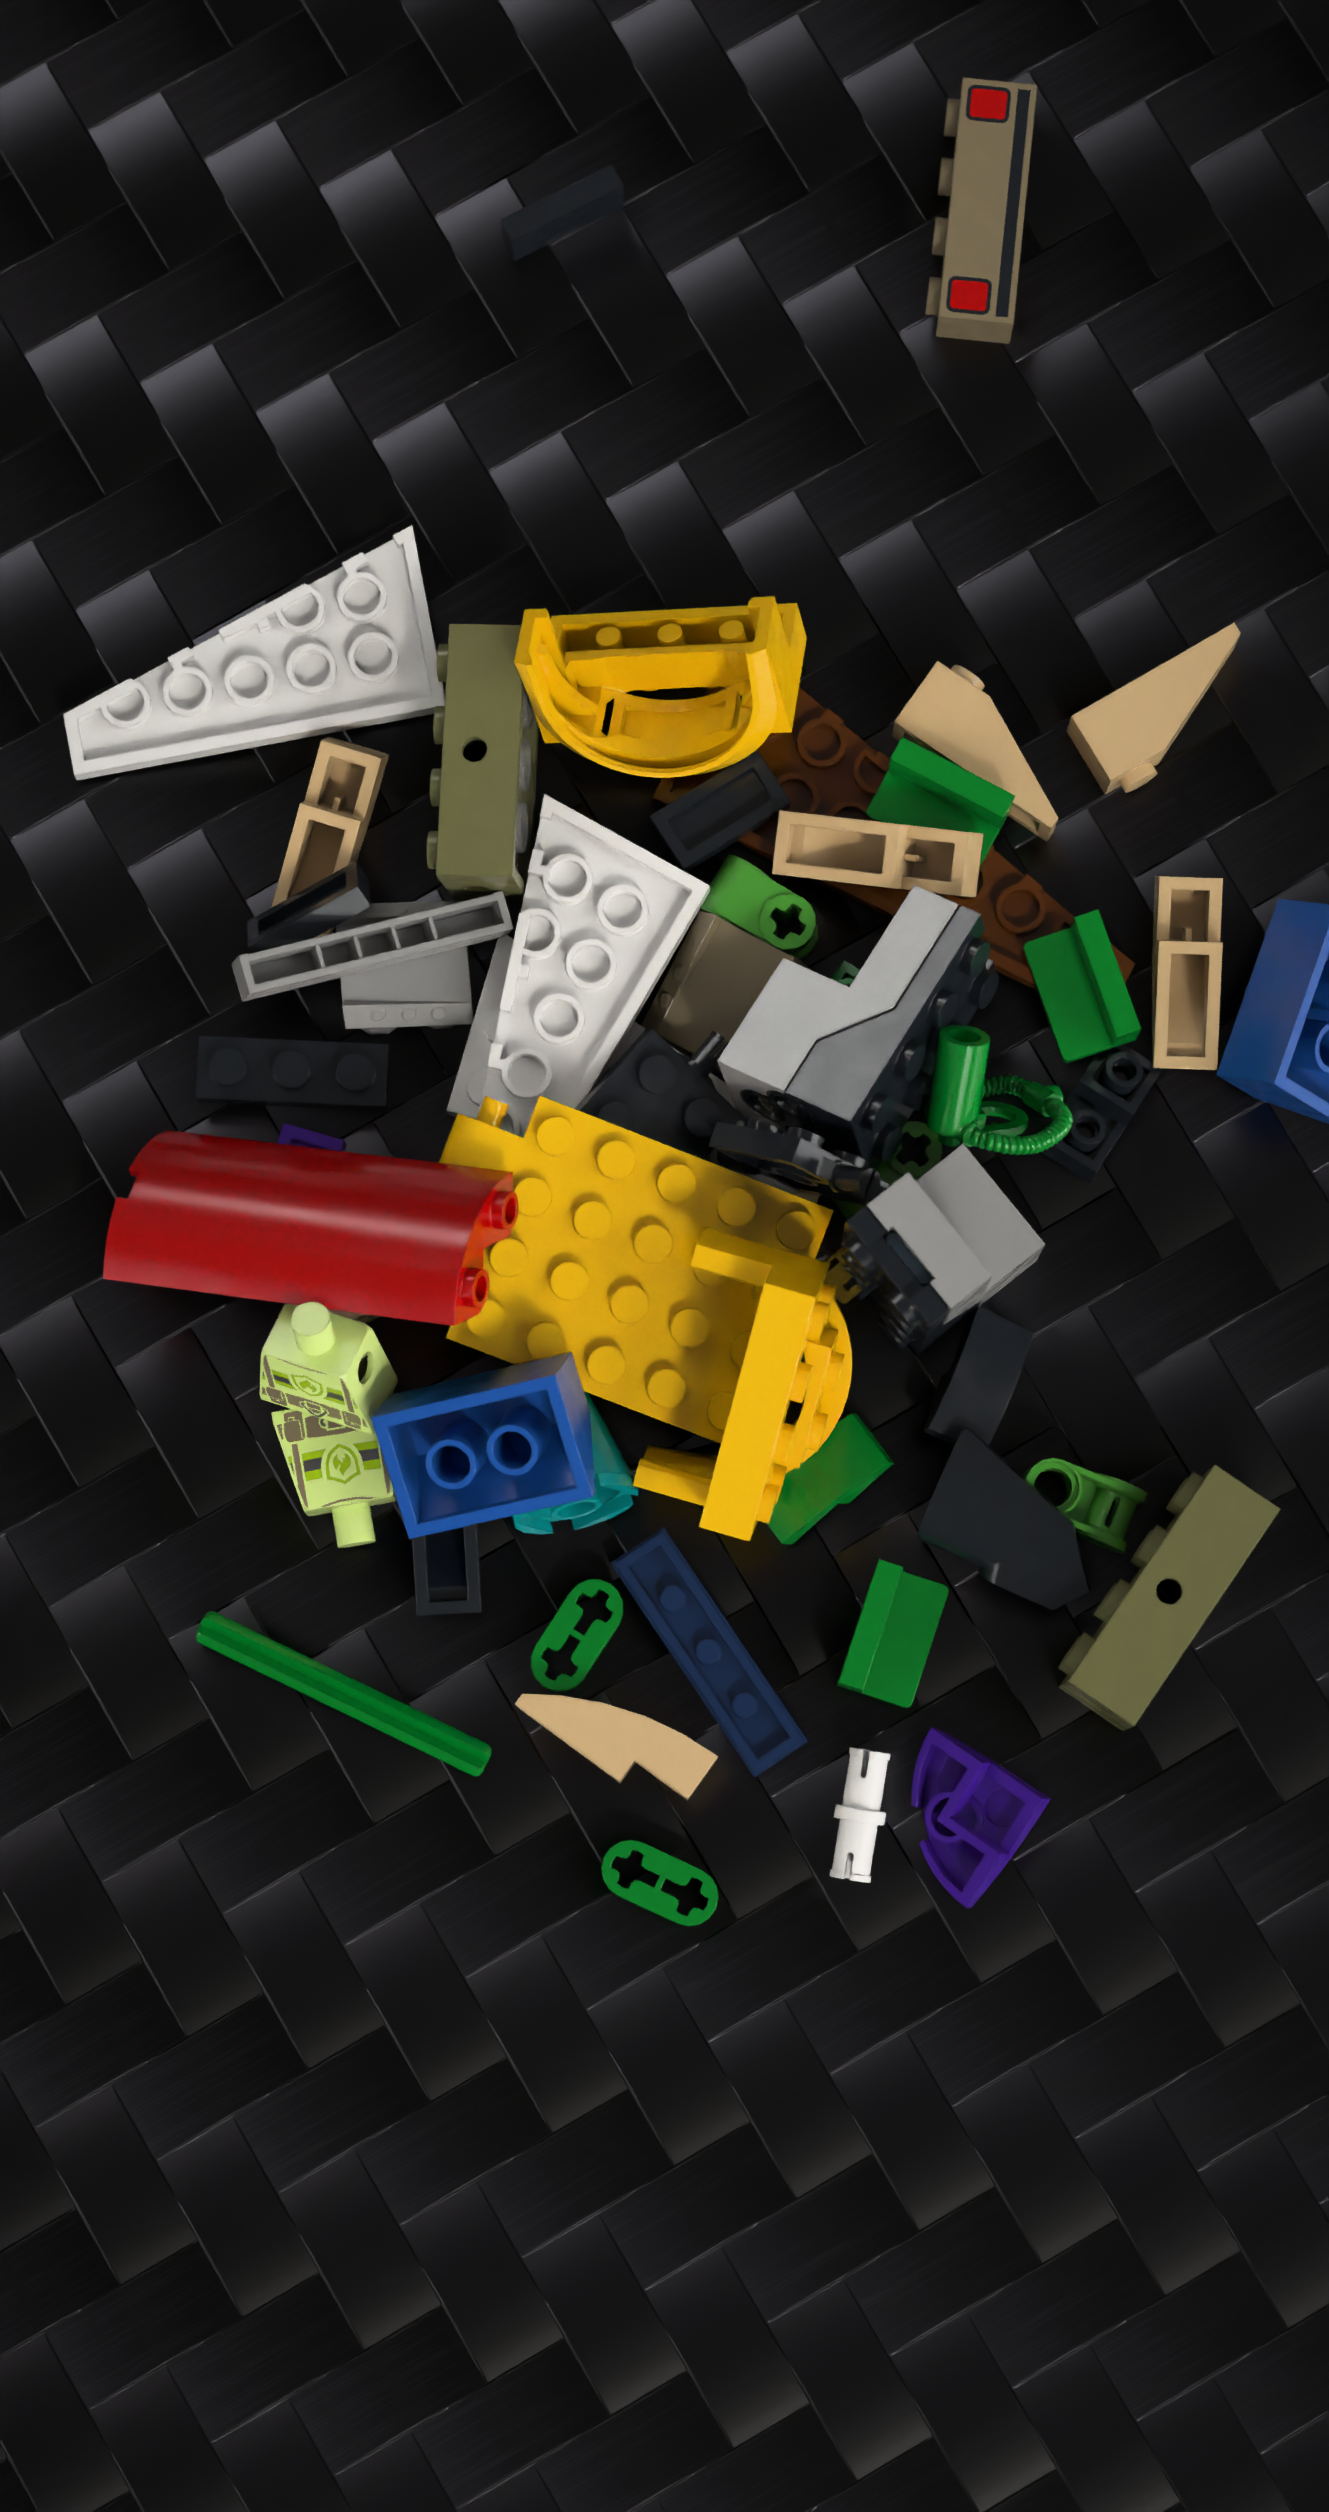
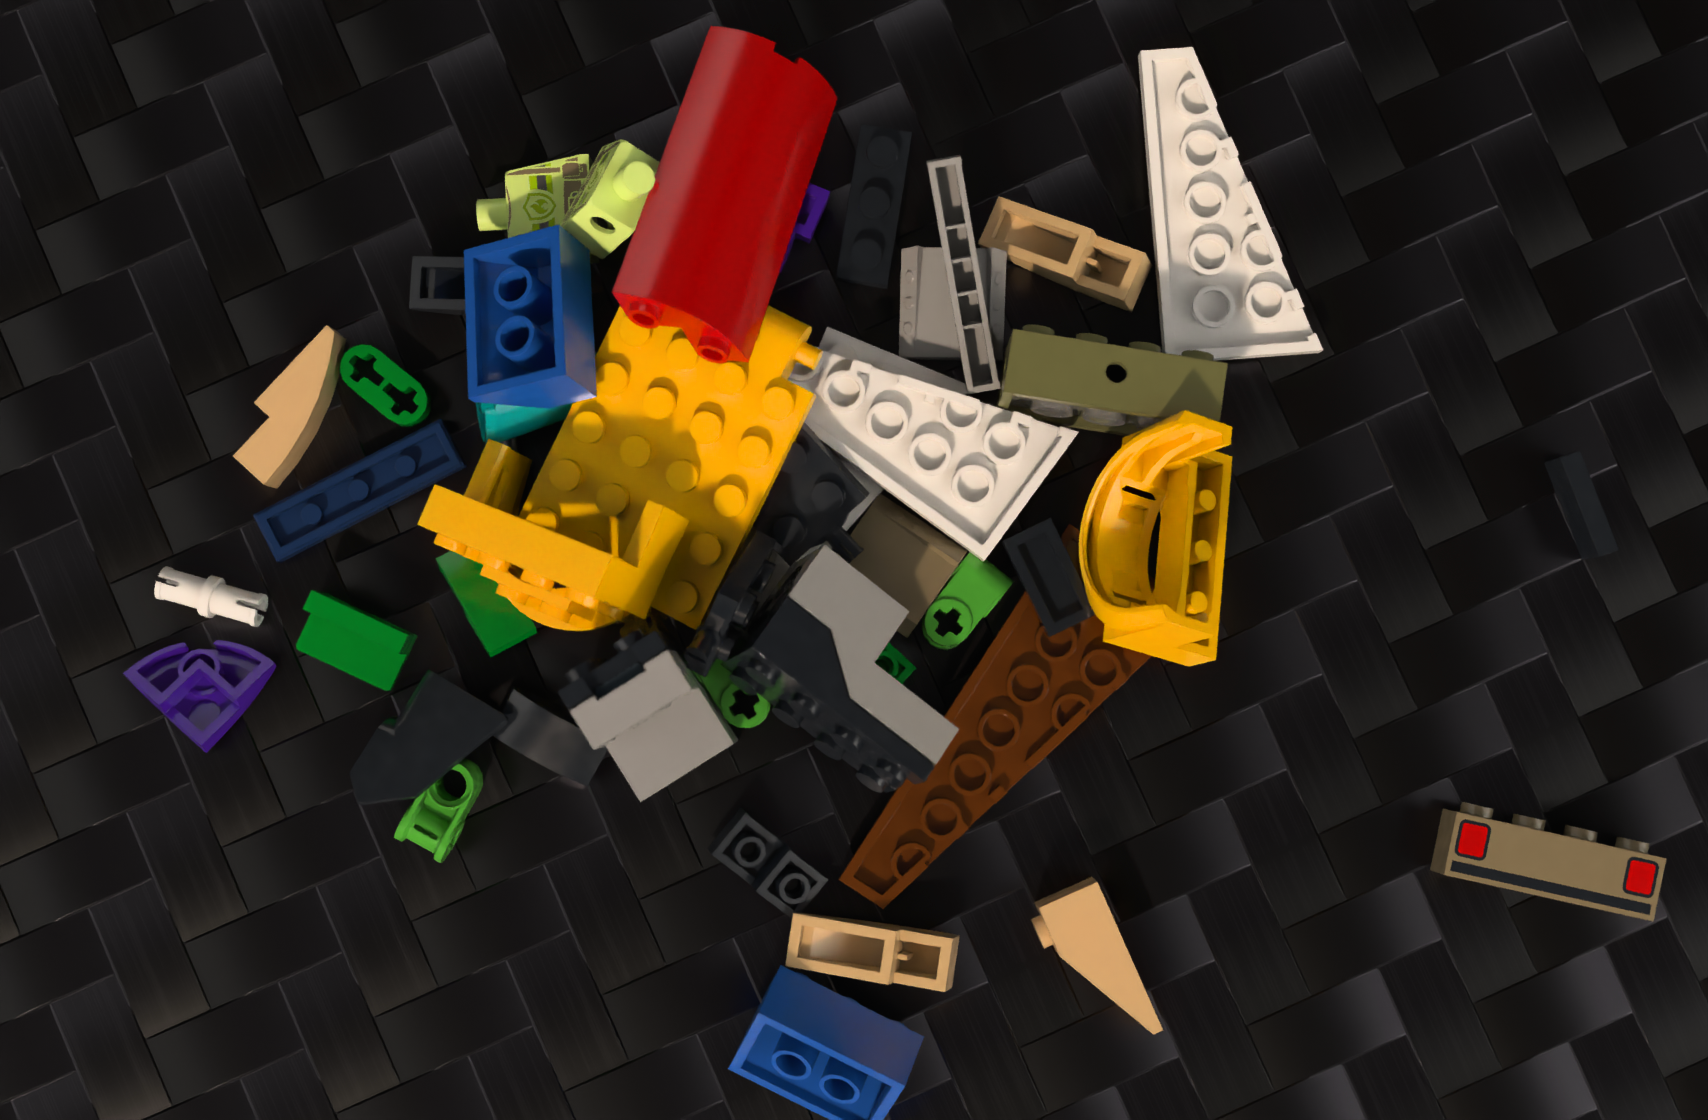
camera: 90 degrees right, 5 degrees up
green axle [195,1611,492,1776] -> none
black tile [247,861,371,953] -> none
green beam [601,1840,719,1926] -> none
tan slope [772,810,983,897] -> none
green panel [866,737,1015,869] -> none
tan slope [892,661,1058,842] -> none
green piece [923,1025,1073,1155] -> none
green panel [1023,909,1141,1063] -> none
olive brick [1058,1465,1280,1731] -> none

